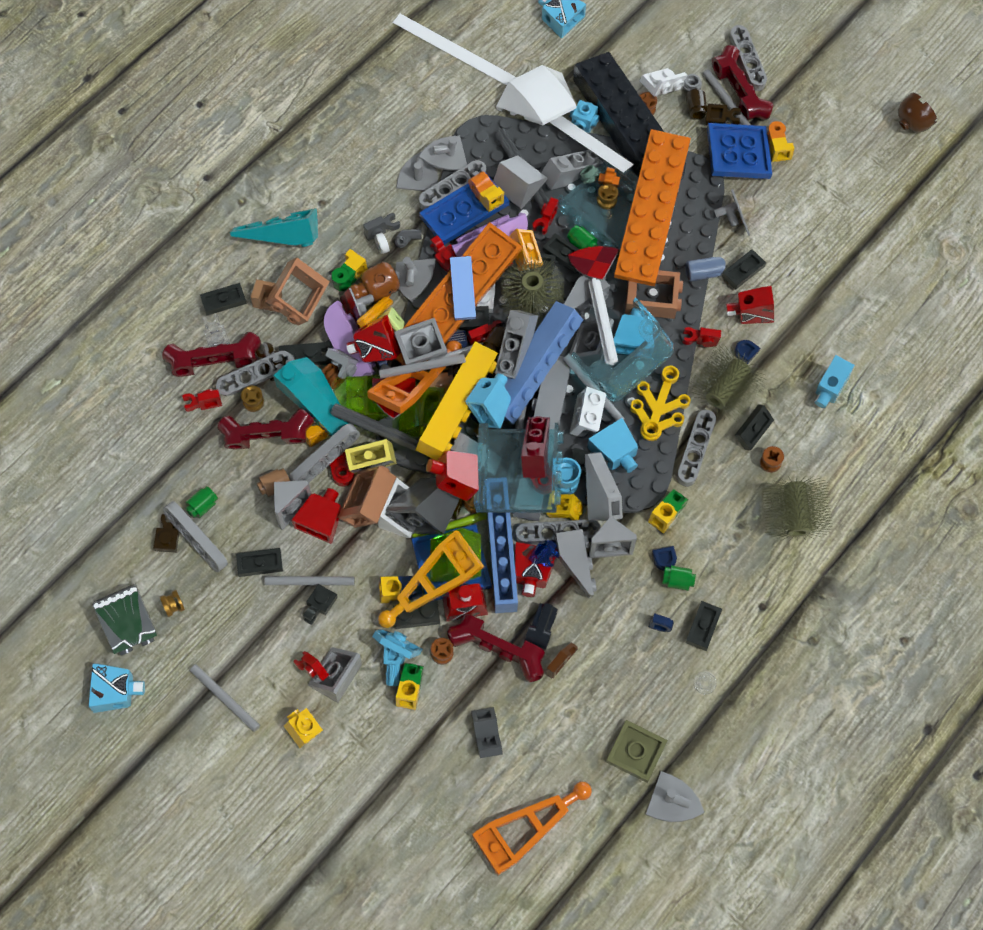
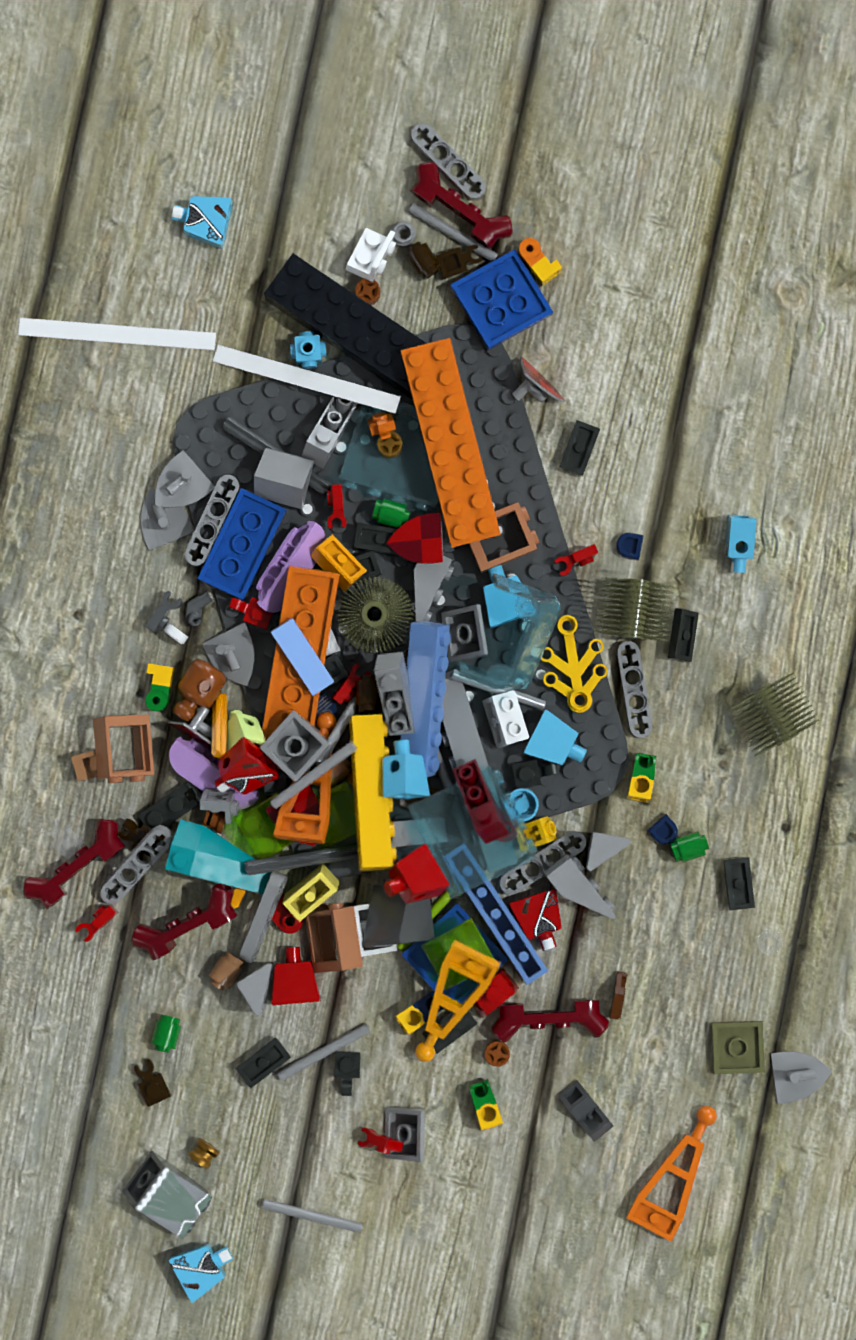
camera: 25 degrees left, 20 degrees up
light grey beam [163,501,228,572] -> none
pearl dark grey plate [200,283,247,316] -> none
teal wedge [230,208,318,247] -> none
pearl gold wheel [241,385,264,412] -> none
yellow brick [284,708,323,748] -> none
medium azure piece [372,629,423,686] -> none
leg [468,171,504,212] -> none
white wedge [496,65,576,125] -> none
black piece [524,603,558,651] -> none
clear blue tile [529,540,560,567] -> none
sand green plate [580,165,600,184] -> none
light grey slope [585,452,623,521] -> none
white axle [588,278,618,366] -> none
dark blue tile [648,613,674,632] -> none
sand blue arm [685,257,726,282] -> none
red torso [726,286,774,324] -> none
dark orange wheel [760,446,784,473] -> none
reddish brown cylinder [898,93,937,133] -> none

